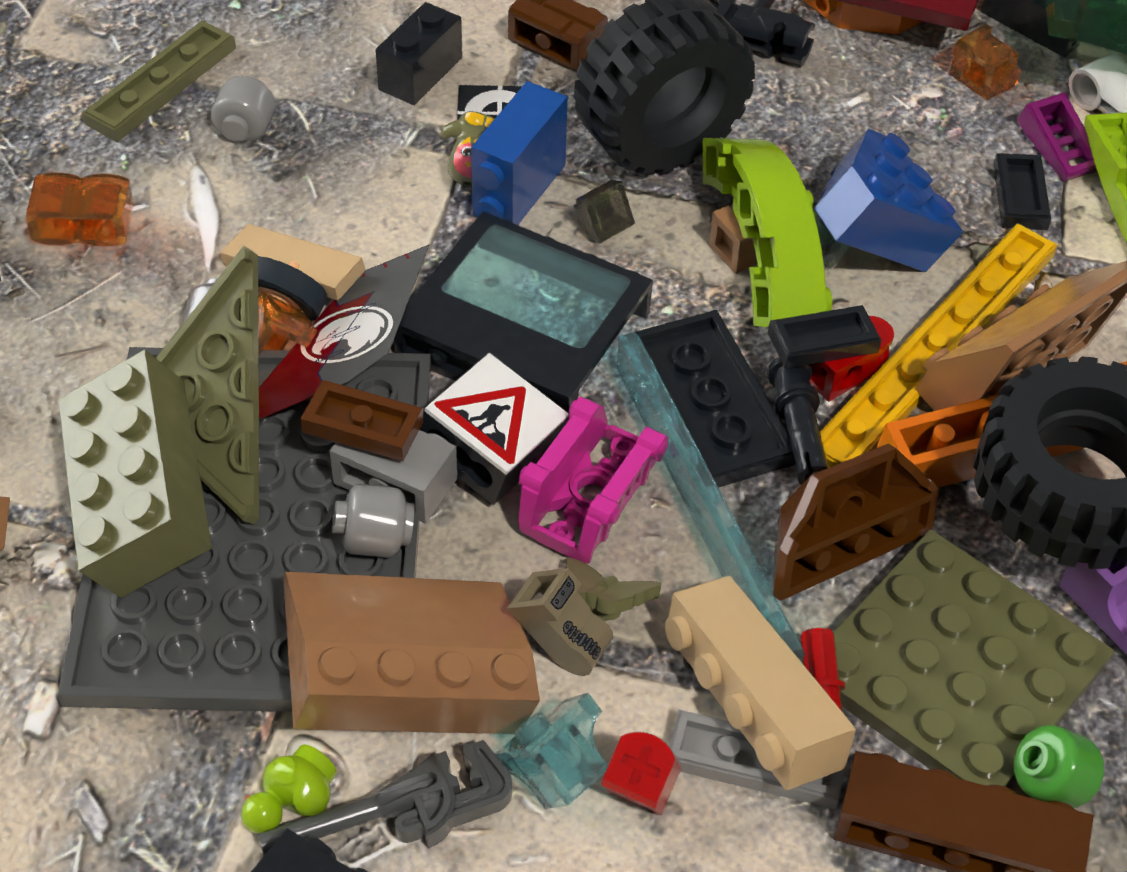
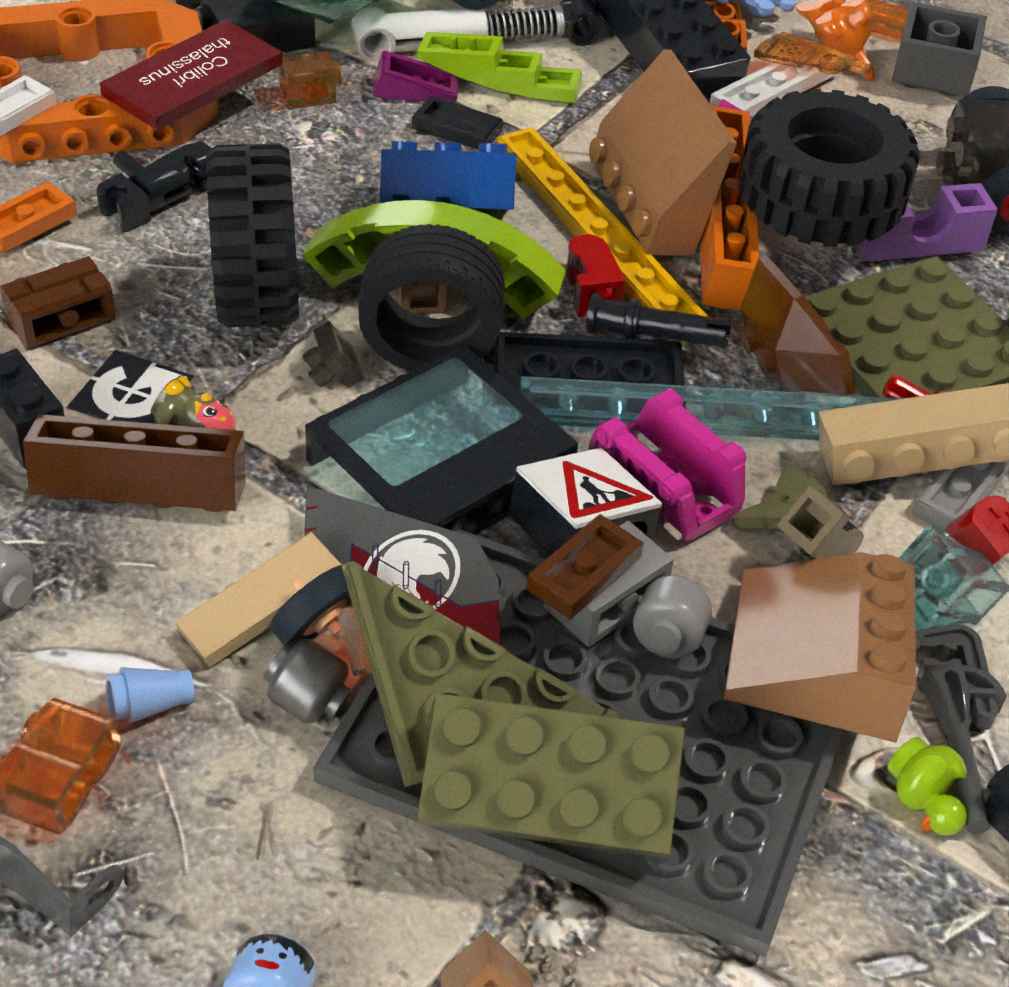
camera: 70 degrees left, 5 degrees down
blue brick [471,81,568,225] -> none
black tile [767,305,882,369] -> none
none -> reddish brown brick [23,414,246,512]
none -> light blue cone [105,667,194,725]
none -> black tyre [358,224,505,371]

